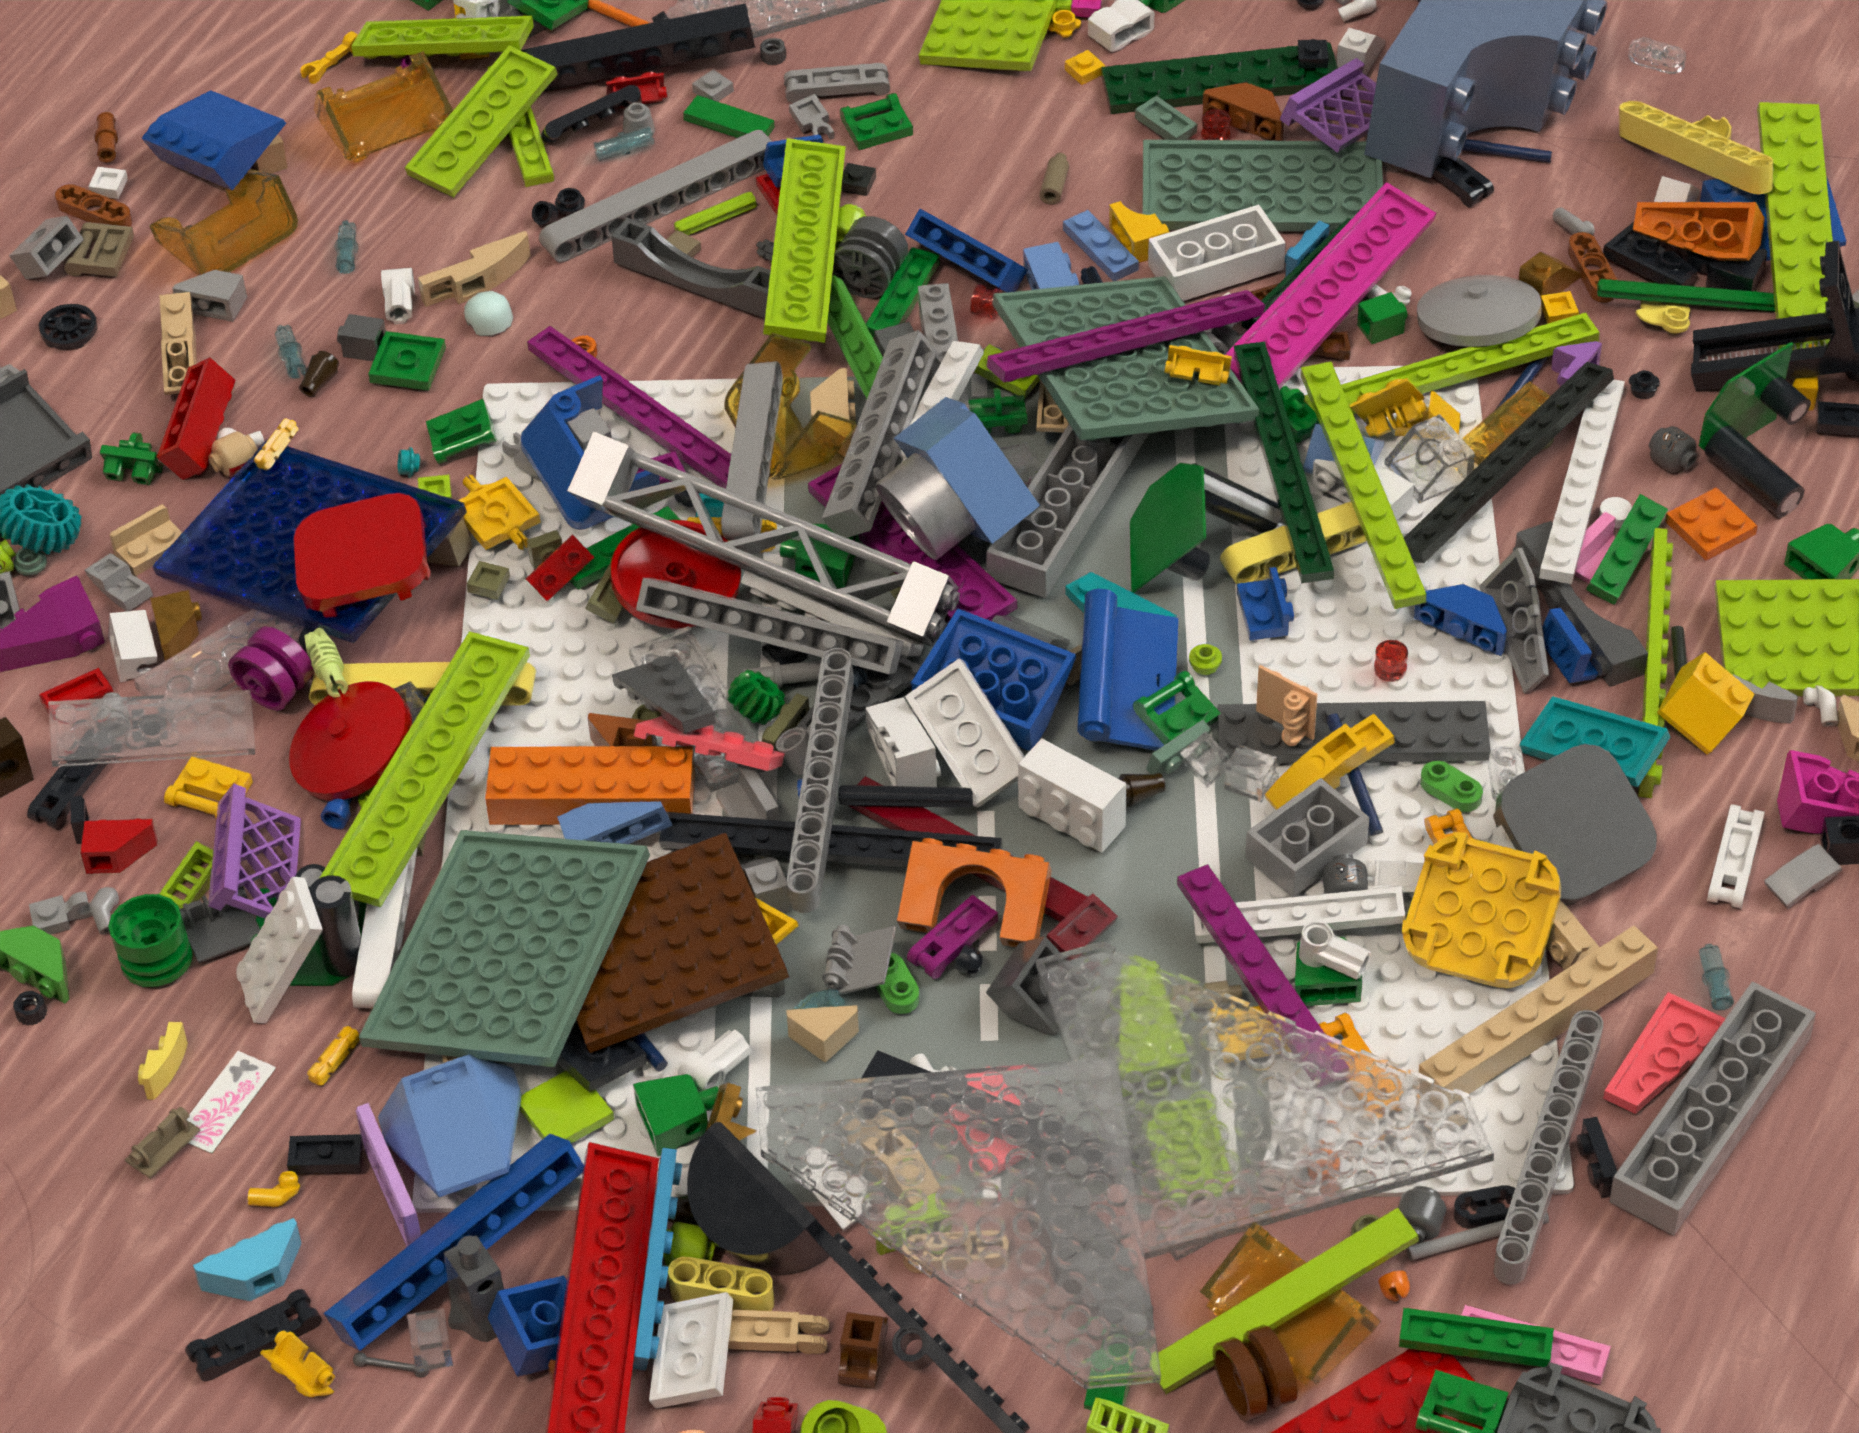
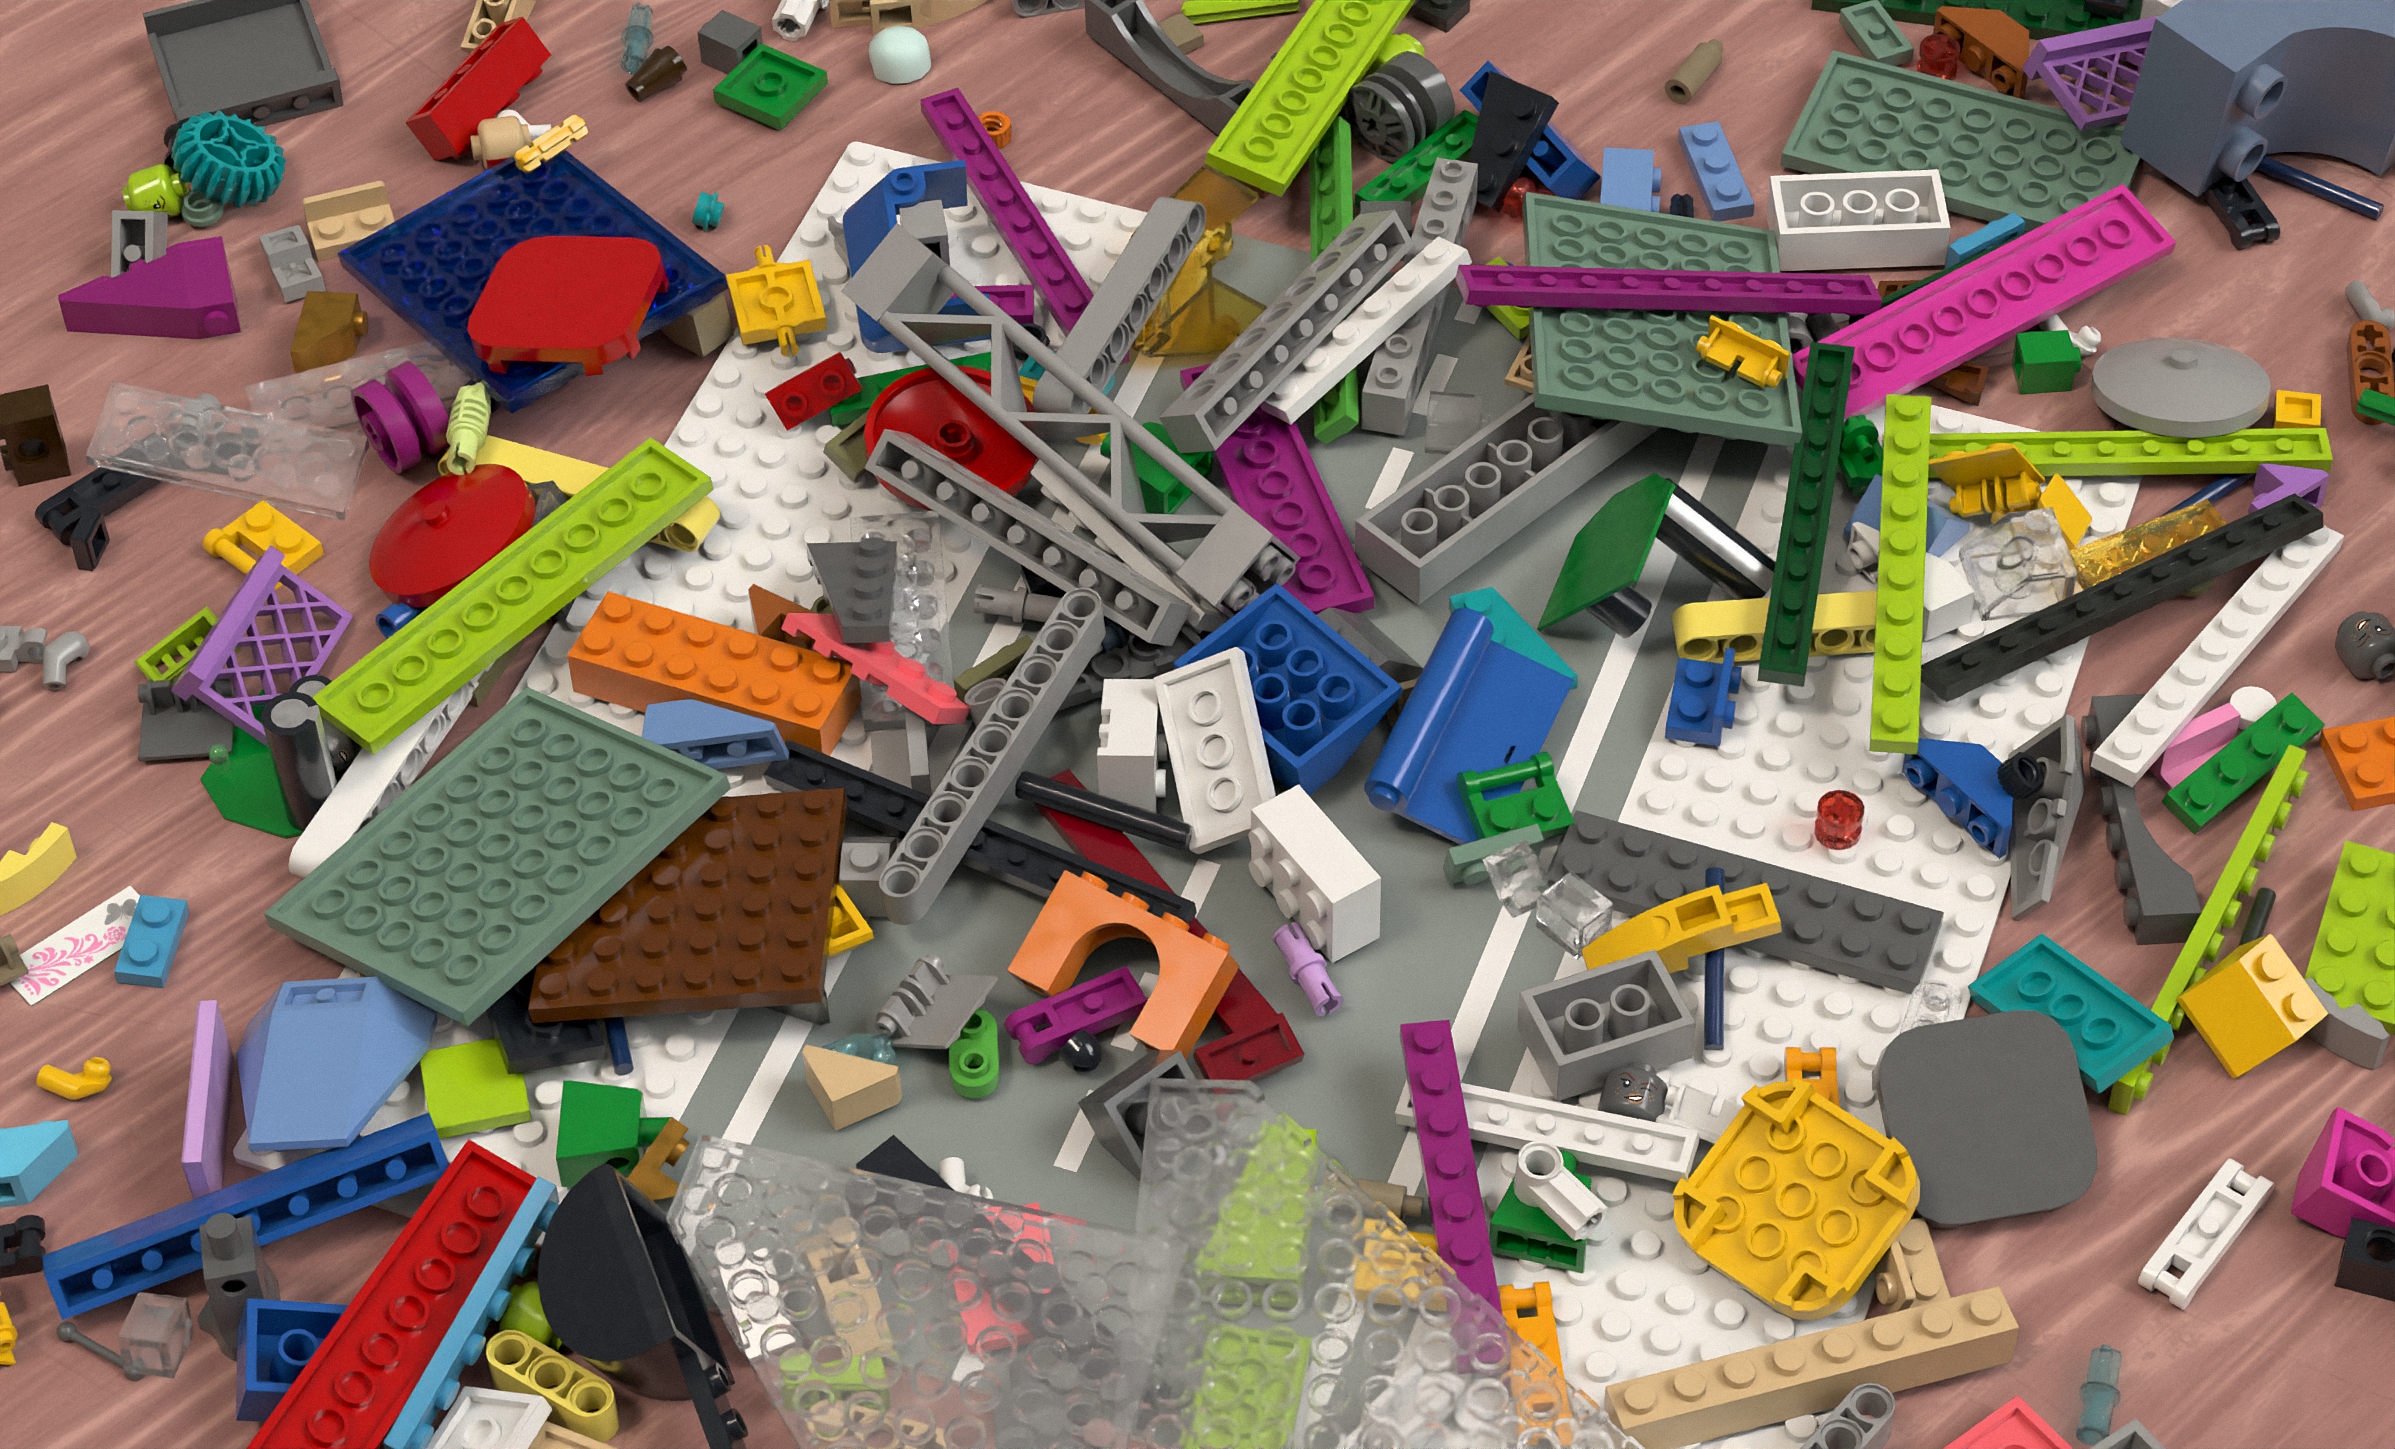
camera: 20 degrees right, 0 degrees up
red tile [39,668,113,723] -> none
red slope [80,818,158,874] -> none
green hips [100,432,164,485] -> none
white hinge [108,610,157,682] -> none
green wheel [108,894,193,987] -> none
white plate [236,877,323,1023] -> none
black plate [287,1134,363,1174] -> none
yellow axle [307,1026,360,1086] -> none
lime plate [418,474,452,509] -> none
green plate [426,399,497,464] -> none
olive plate [467,561,510,600] -> none
olive plate [527,530,562,570] -> none
white piece [678,1029,751,1091] -> none
green gear [727,669,785,725] -> none
tan slope [810,368,856,457] -> none
medium blue piece [875,397,1040,560] -> none
green hips [968,388,1028,434] -> none
yellow arch [1109,201,1169,263] -> none
dark brown cone [1117,773,1165,807] -> none
lime plate [1189,644,1222,675] -> none
light nougat hinge [1256,665,1318,746] -> none
bright green plate [1420,761,1483,812] -> none
pearl gold slope [1518,252,1581,296] -> none
blue bracket [1542,608,1598,683] -> none
black plate [1629,370,1660,399] -> none
light grey slope [1764,844,1842,909] -> none
none -> dark azure plate [114,895,190,988]
none -> lavender pin [1273,922,1343,1016]
none -> black wing [1468,70,1559,213]
none -> black axle [1997,752,2045,800]

